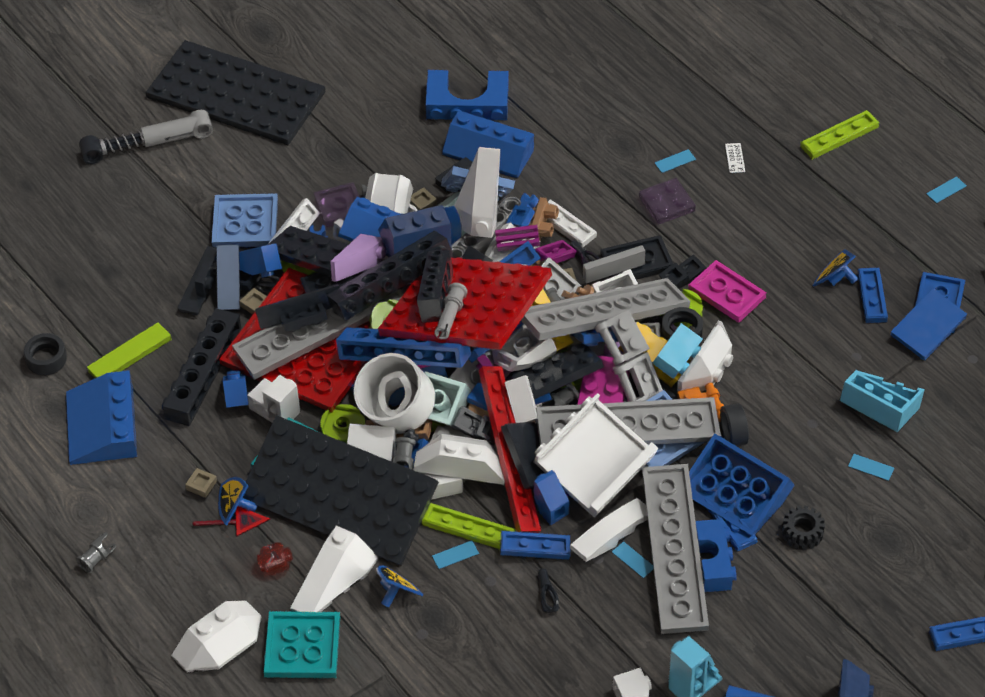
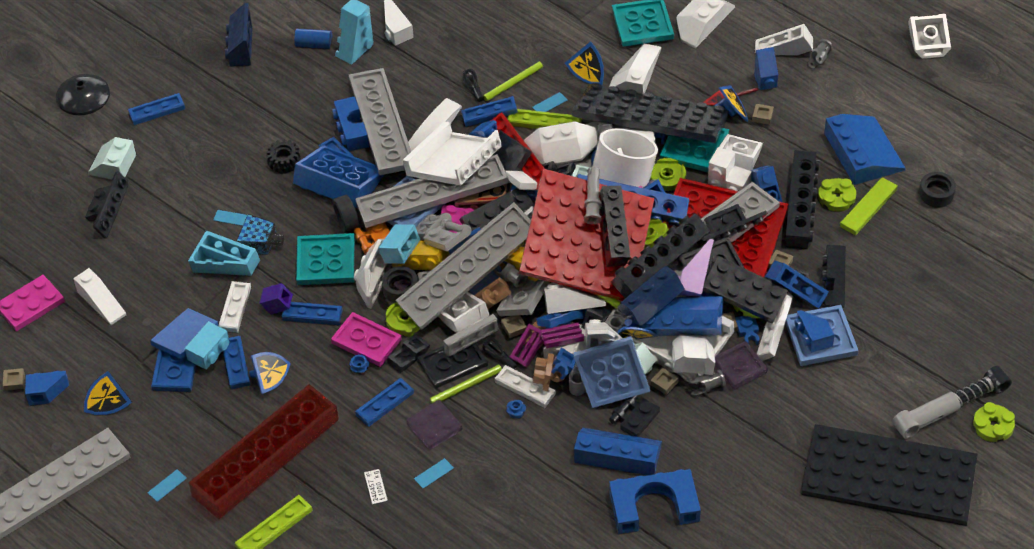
camera: 170 degrees right, 0 degrees up
sand blue tile [217,245,240,310] -> none
clear red head [257,542,293,575] -> none
dark azure sticker [612,542,654,578] -> none
none -> medium azure brick [185,321,230,369]
none -> clear red brick [188,384,339,519]
none -> white tile [219,281,251,333]
none -> torso [236,214,284,255]
none -> dark purple brick [260,283,293,314]
none -> blue tile [282,302,343,325]
none -> teal plate [296,233,355,285]
none -> blue plate [350,355,369,373]
none -> blue tile [355,378,414,427]
none -> lime bar [430,365,502,405]
none -> lime bar [483,61,543,101]
none -> blue plate [506,400,526,419]
none -> white slope [719,134,763,170]
none -> blue slope [754,47,778,90]
none -> white slope [755,24,813,55]
none -> blue slope [794,310,834,353]
none -> lime plate [818,178,856,212]
none -> lime plate [973,402,1015,442]

